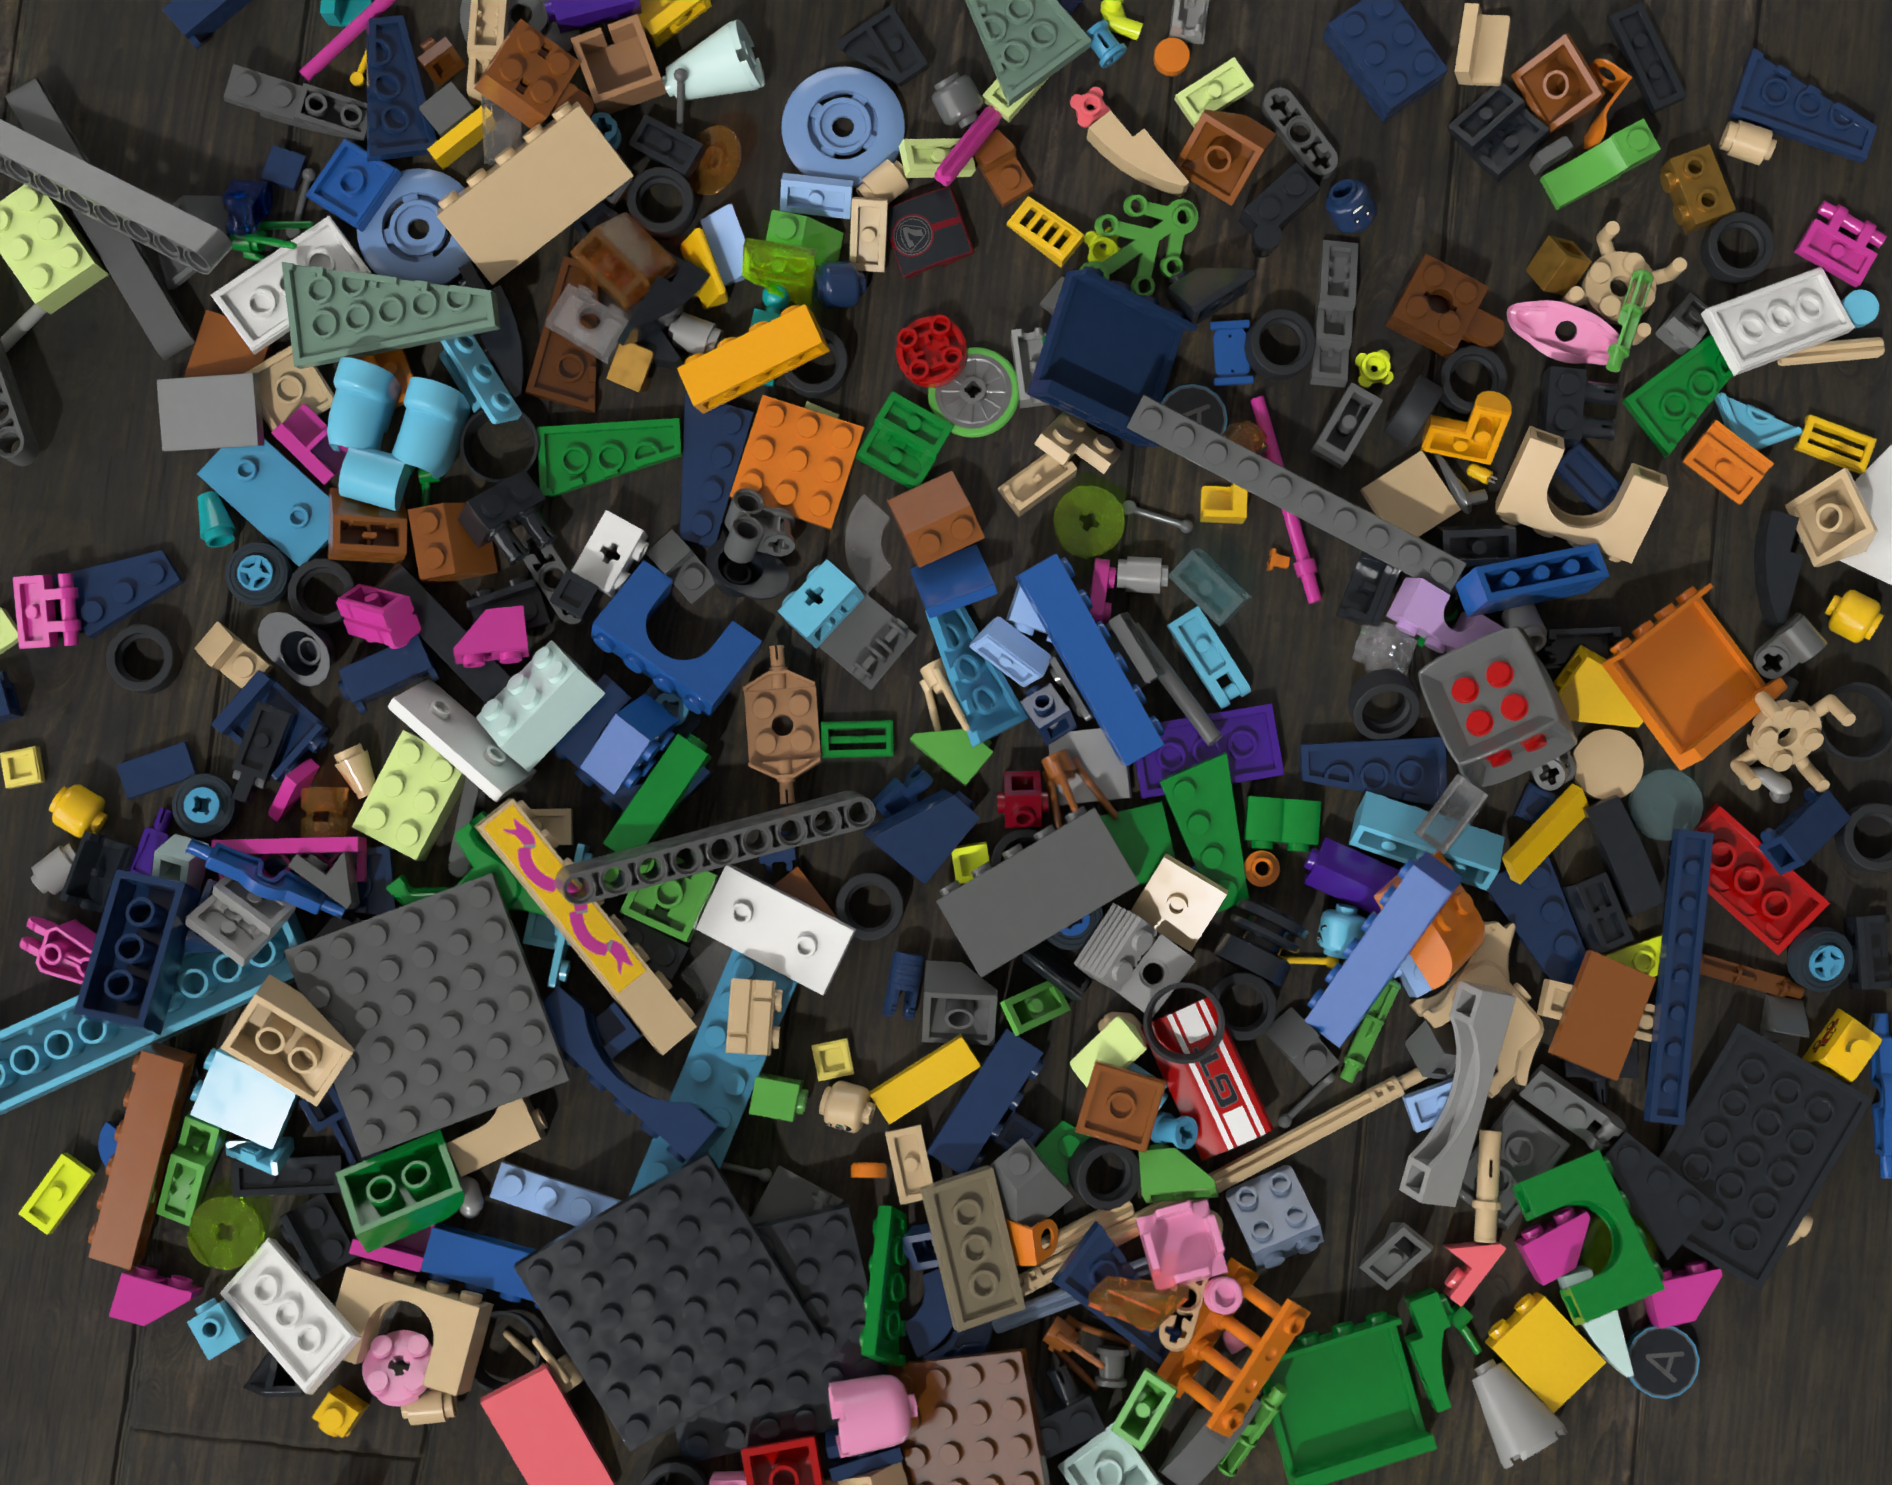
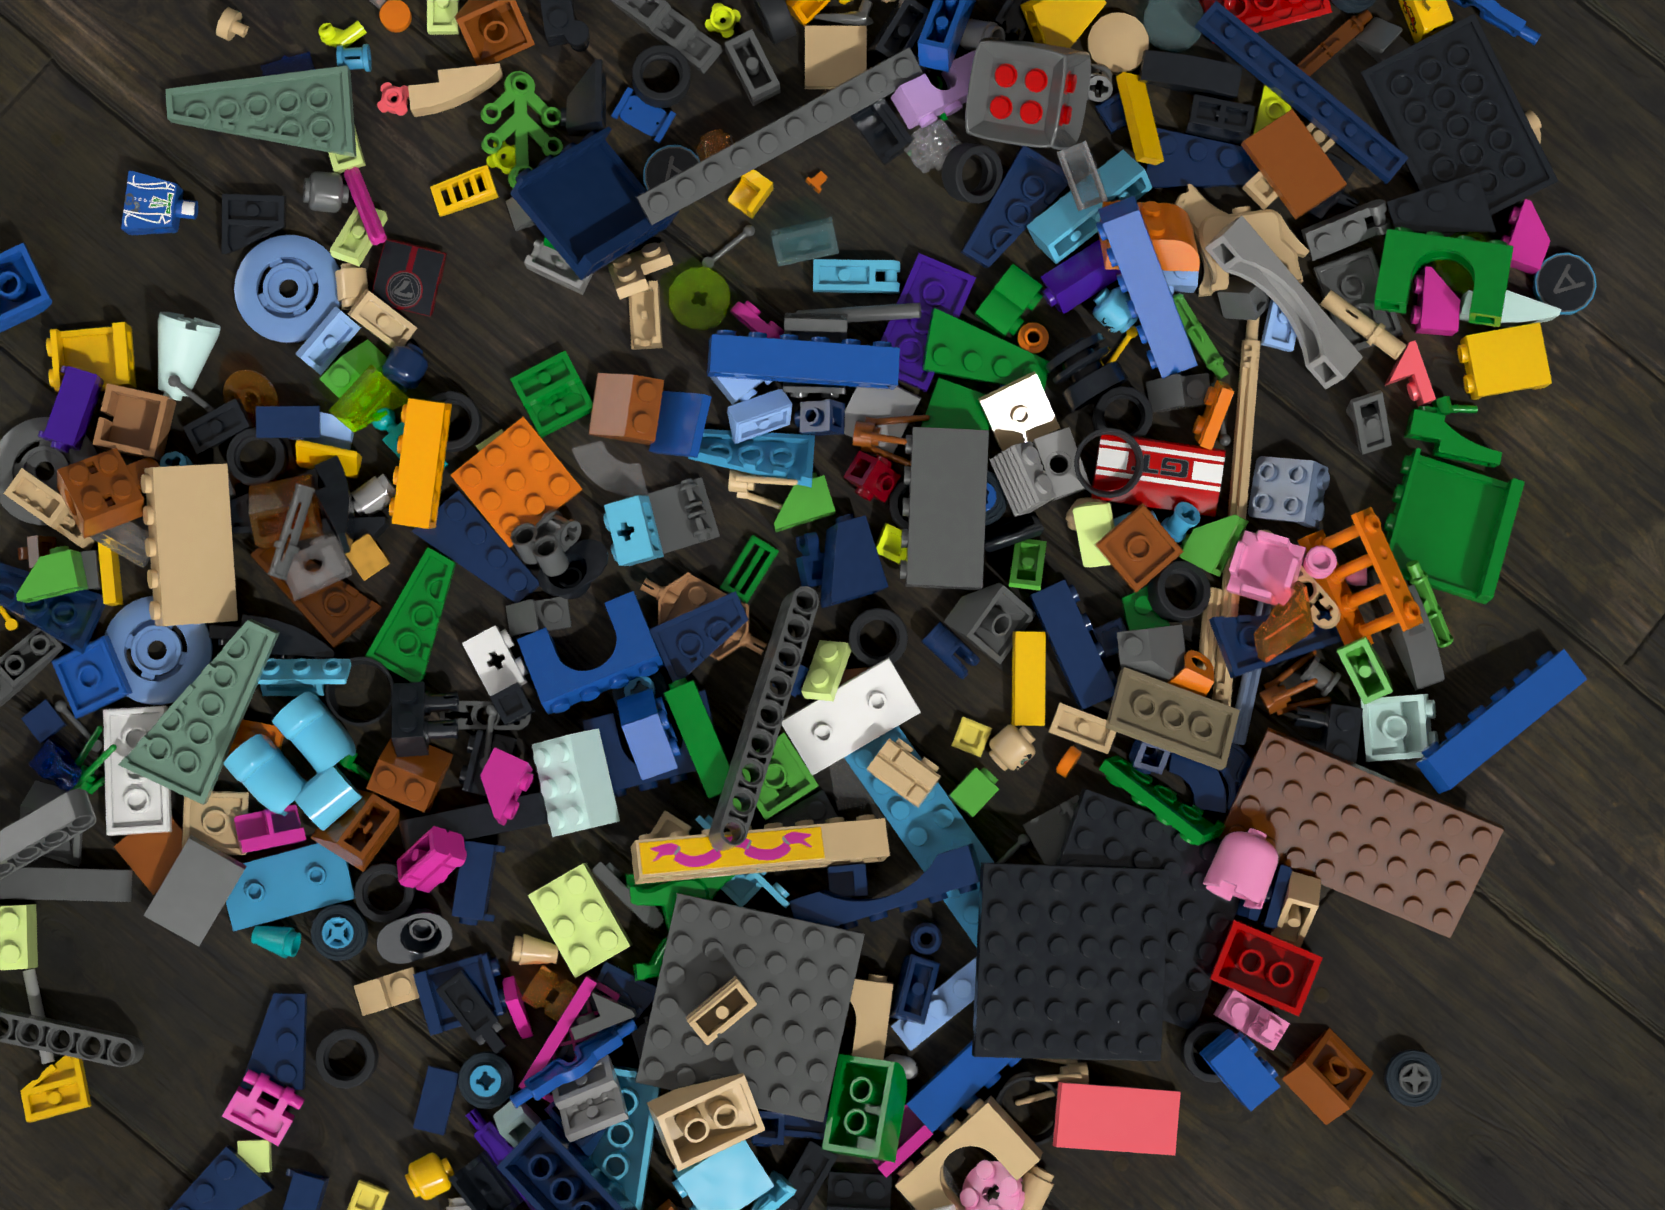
camera: 60 degrees left, 0 degrees up
white plate [387,678,537,802] -> none
red tile [896,315,968,388] -> none
flat silver wheel [928,347,1019,438] -> none
dark orange slope [973,129,1033,208] -> none
light grey brick [1117,556,1169,594] -> none
dark pink bar [1250,396,1322,604] -> none
light grey cone [1472,1359,1568,1469] -> none
none -> bright green slope [16,546,88,603]
none -> dark blue tile [256,406,321,438]
none -> dark grey pin [267,483,316,581]
none -> dark grey hinge [479,704,498,769]
none -> dark blue wing [649,591,749,682]
none -> tan brick [686,976,757,1045]
none -> yellowish green plate [801,640,851,701]
none -> dark blue slope [889,954,940,1025]
none -> dark blue plate [910,923,942,954]
none -> orange plate [1193,380,1234,450]

